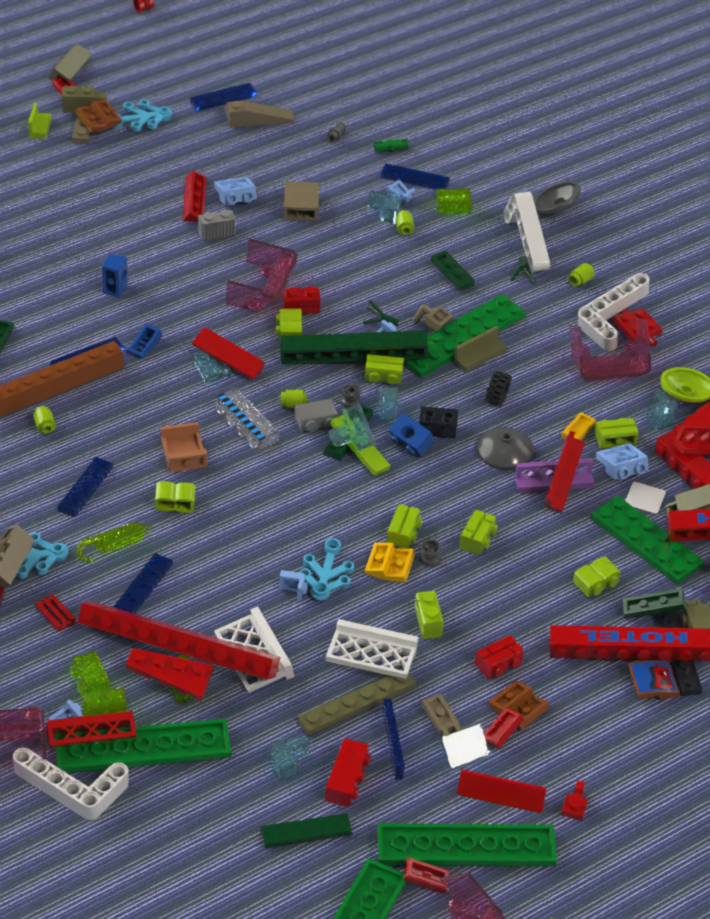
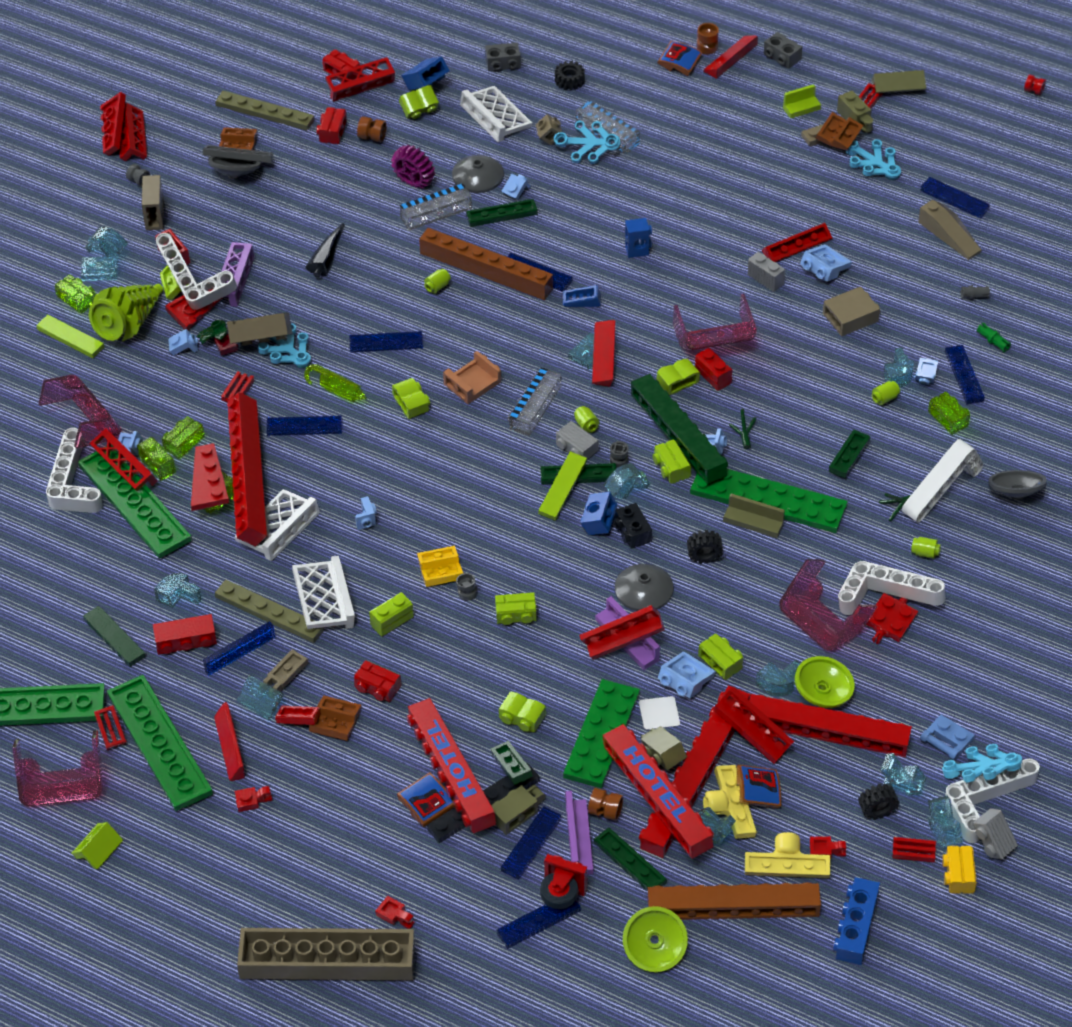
camera: 65 degrees right, 5 degrees up
medium azure plant [299,538,354,600] -> none
clear light blue brick [329,403,376,451] -> none
lime brick [386,504,423,548] -> none
dark tan plate [412,304,453,331] -> none
yellow tile [561,412,596,440] -> none

